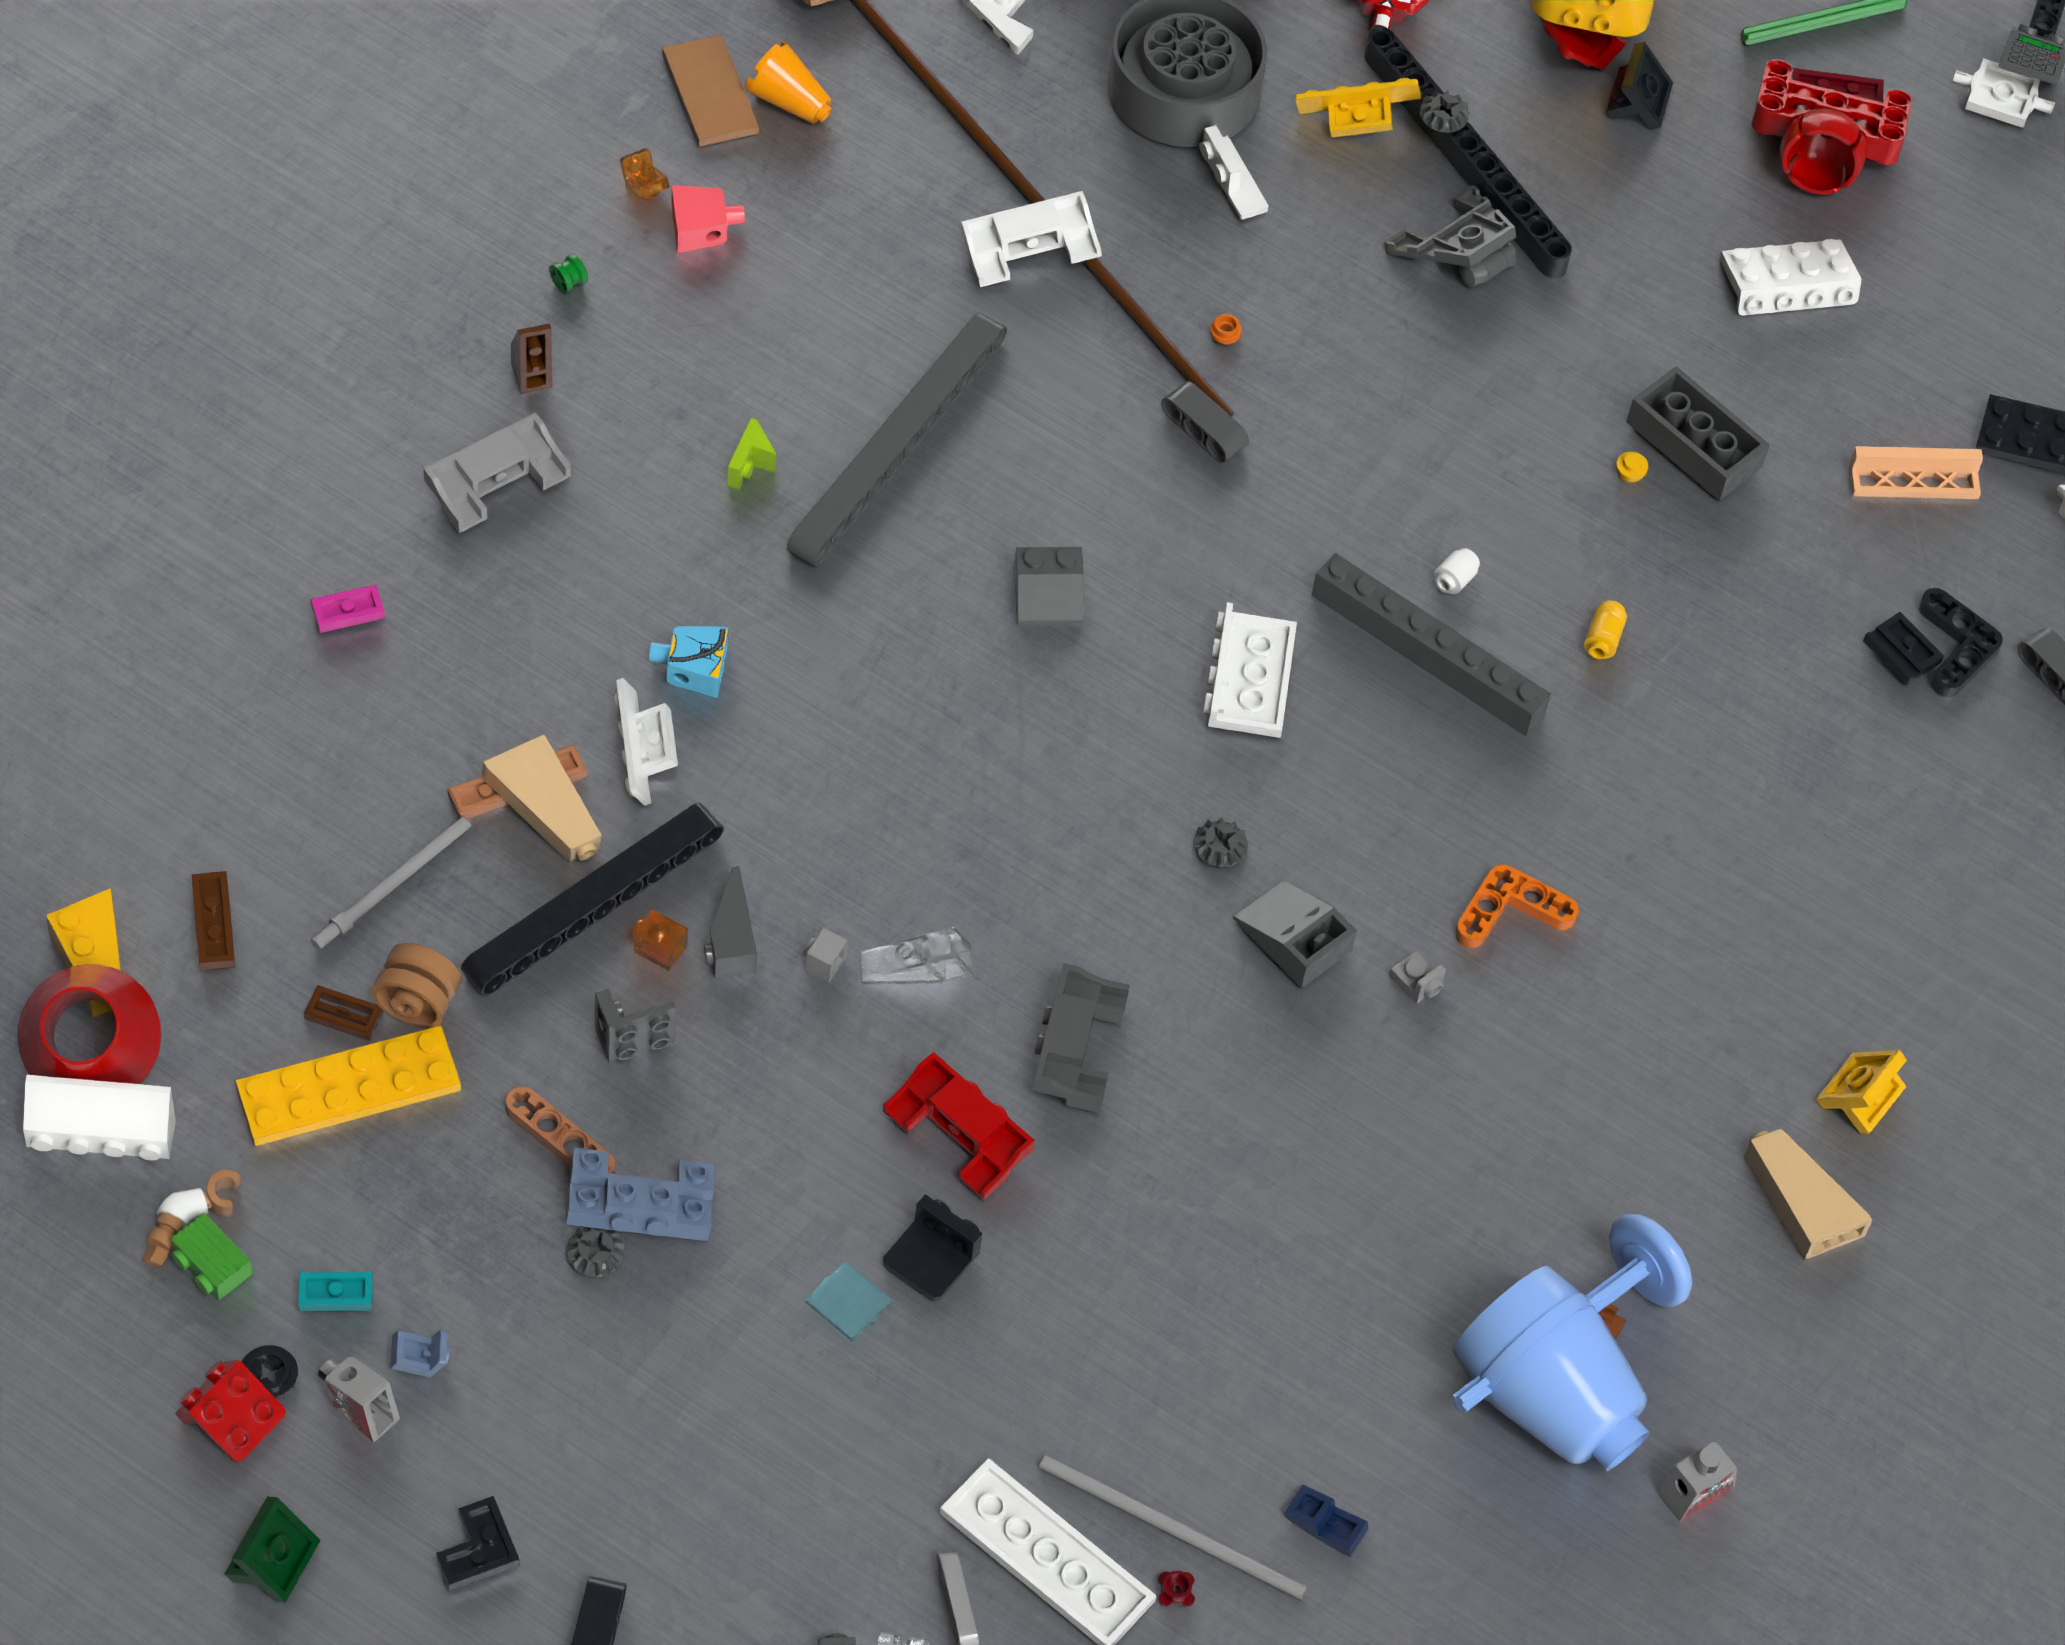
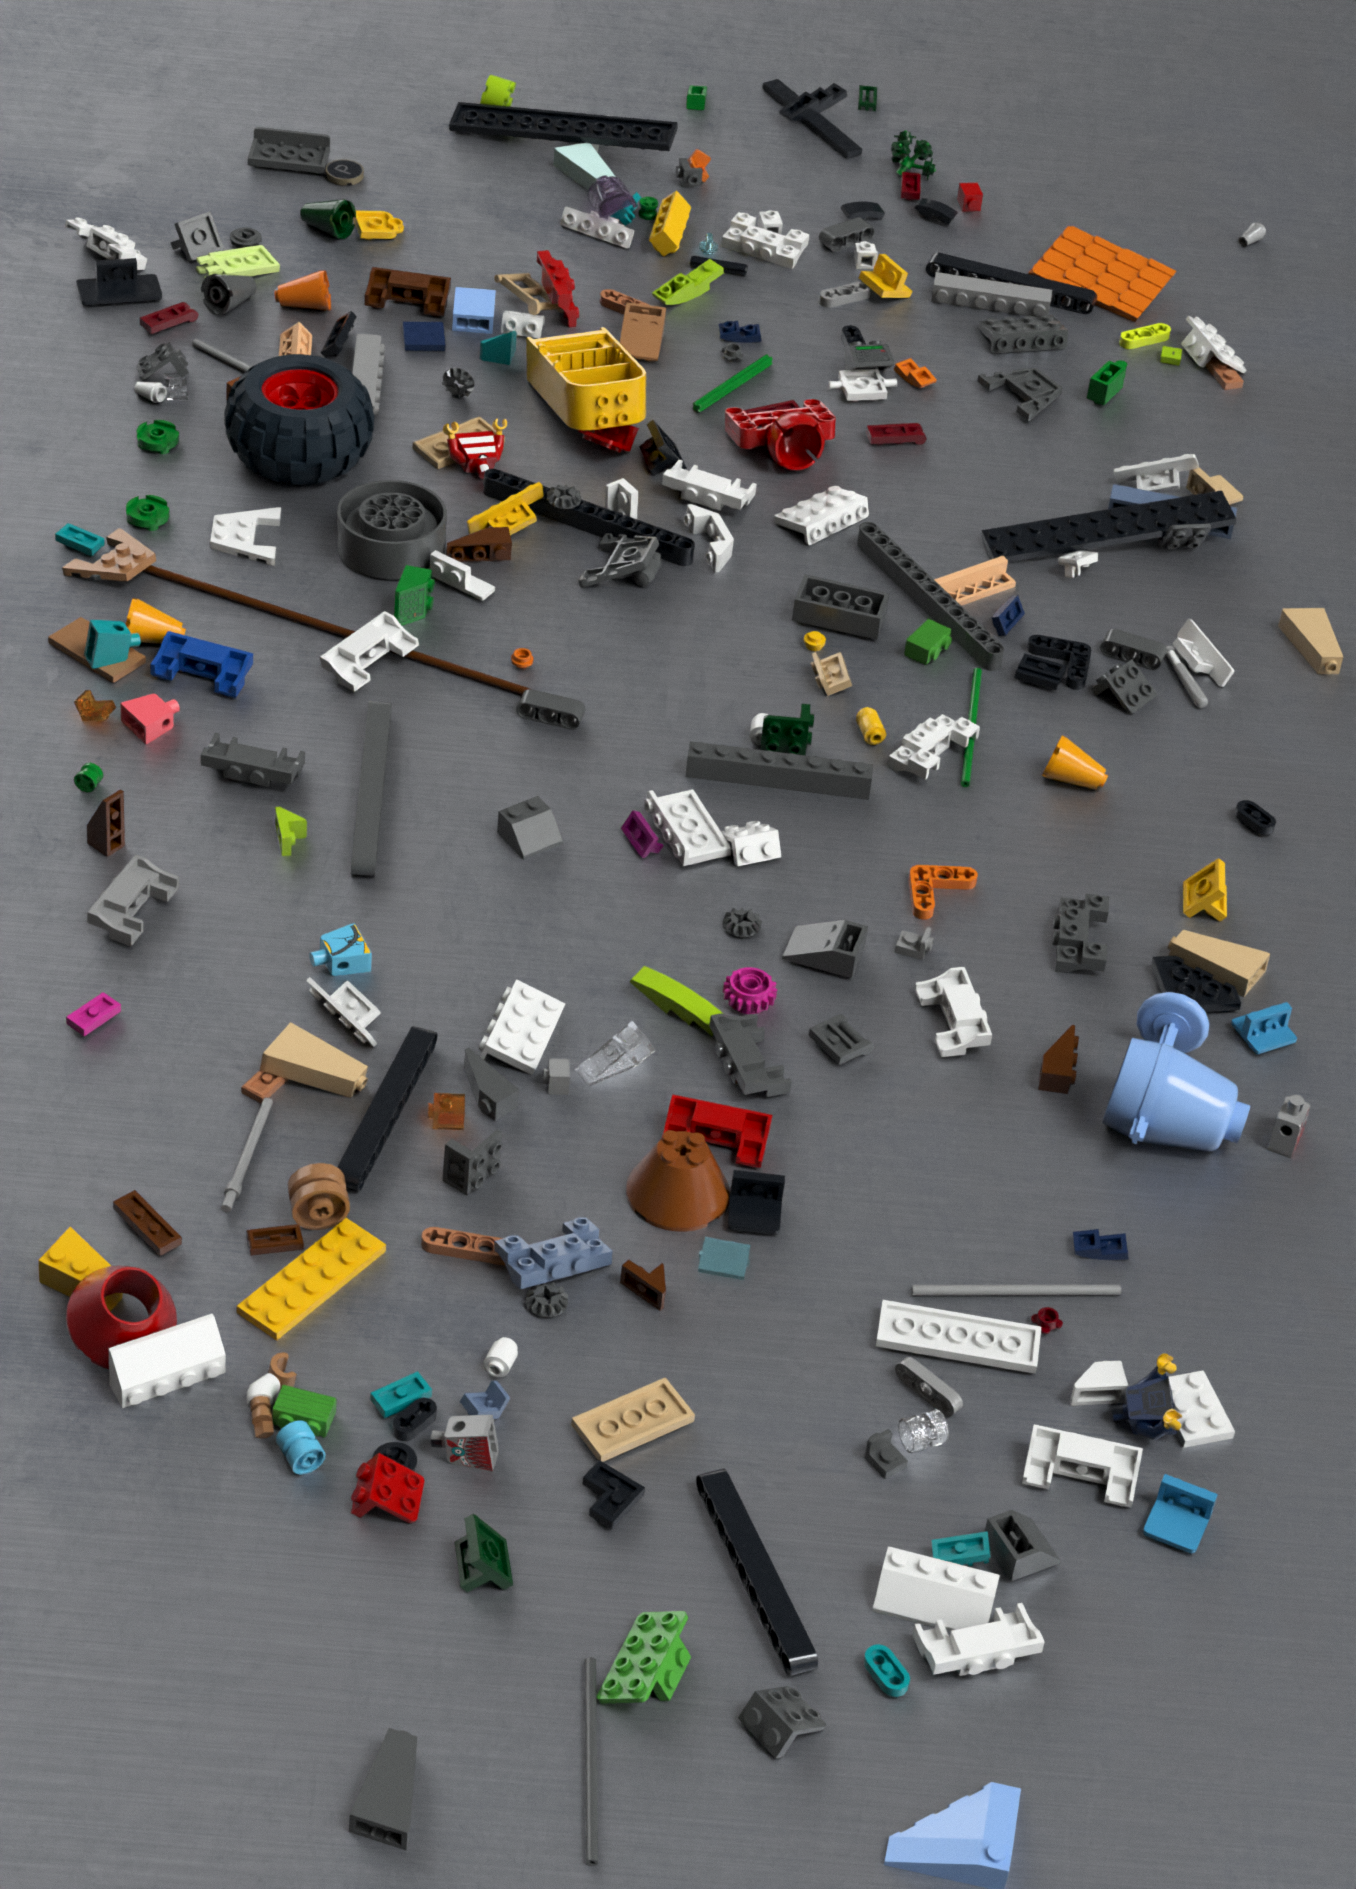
camera: 30 degrees left, 15 degrees down
none -> teal torso [84,620,141,669]
none -> blue bracket [150,631,253,698]
none -> dark grey bracket [201,733,305,787]
none -> medium azure wheel [276,1421,326,1475]
none -> black beam [392,1398,437,1441]
none -> green slope [394,565,435,626]
none -> reddish brown slope [446,527,512,562]
none -> white bracket [478,979,565,1075]
none -> white brick [483,1337,518,1378]
none -> tan plate [571,1377,695,1462]
none -> white bracket [605,478,638,519]
none -> reddish brown slope [620,1260,666,1311]
none -> magenta plate [621,810,663,858]
none -> dark orange cone [626,1130,730,1232]
none -> lime slope [629,966,724,1036]
none -> white bracket [662,460,757,510]
none -> white slope [684,504,734,573]
none -> white bracket [721,821,781,866]
none -> dark pink gear [723,967,777,1014]
none -> dark green bracket [760,704,814,756]
none -> dark grey plate [809,1014,874,1065]
none -> tan bracket [811,652,852,696]
none -> dark grey beam [857,522,1004,671]
none -> dark red plate [866,423,927,445]
none -> white bracket [888,714,980,780]
none -> bright green brick [904,619,952,665]
none -> white bracket [915,967,992,1057]
none -> green piece [961,668,982,787]
none -> dark blue plate [991,595,1025,636]
none -> reddish brown slope [1038,1025,1079,1094]
none -> light orange cone [1042,735,1108,790]
none -> dark grey bracket [1052,893,1109,973]
none -> dark grey bracket [1091,659,1157,714]
none -> black plate [1151,956,1241,1012]
none -> dark azure bracket [1231,1002,1297,1054]
none -> black plate [1235,800,1276,835]

